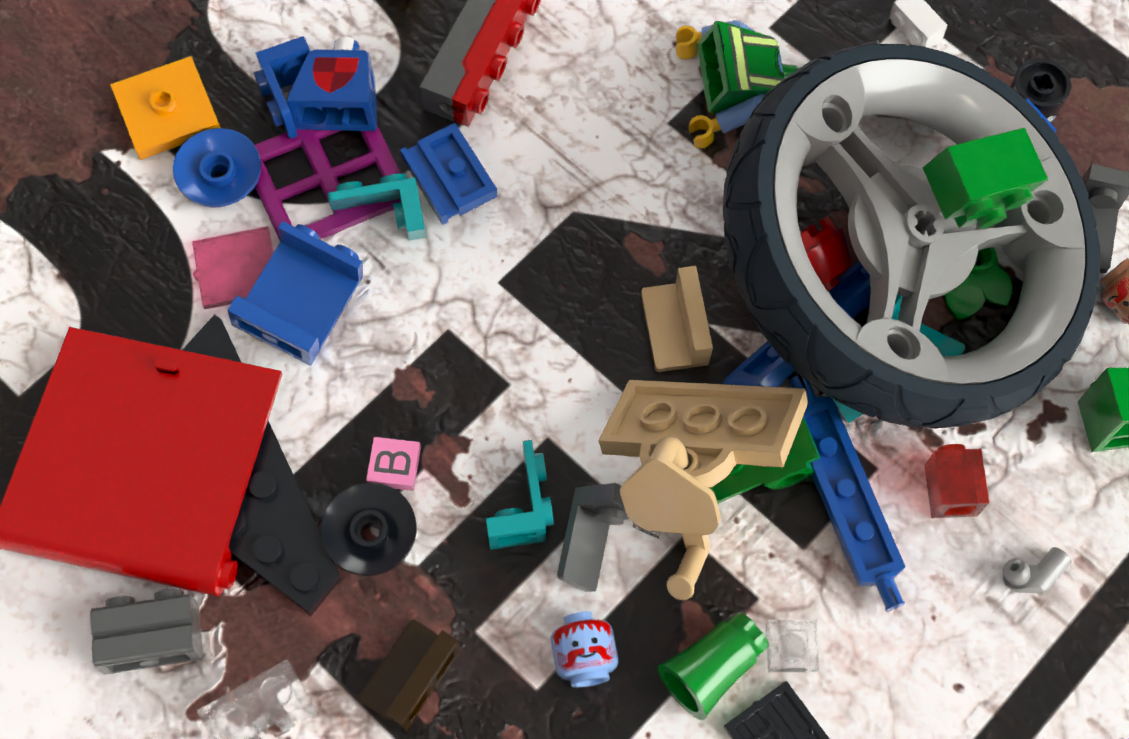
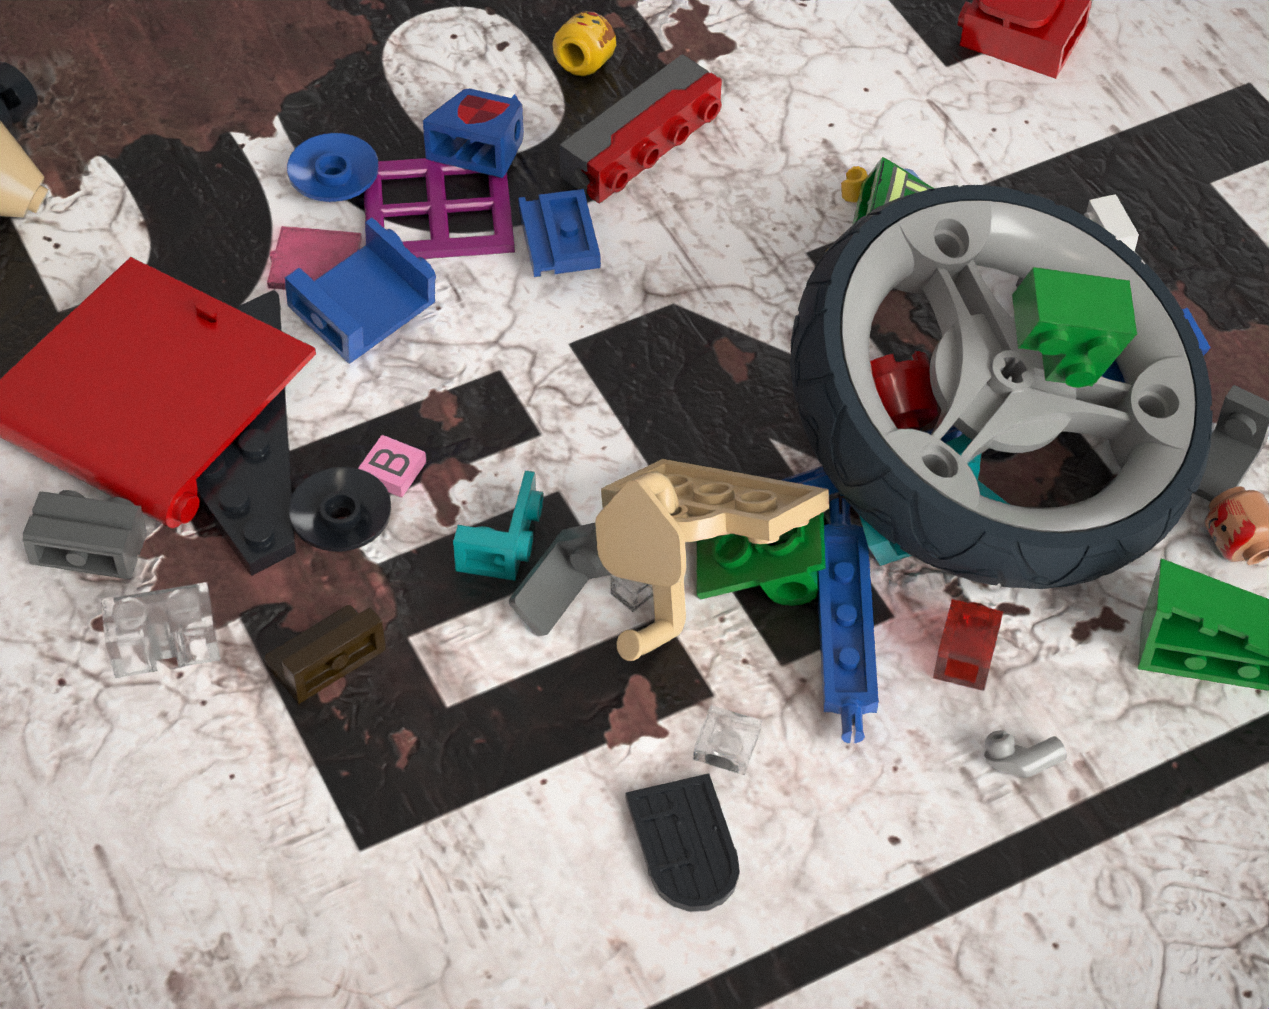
camera: 20 degrees right, 15 degrees down
light orange plate [110,56,220,160] -> none
blue bracket [253,36,310,139] -> none
teal bracket [327,174,426,241] -> none
light blue head [550,611,619,688] -> none
tan panel [641,266,713,372] -> none
green plant [657,612,769,720] -> none
green plate [944,247,1012,320] -> none
black wheel [1010,59,1072,125] -> none

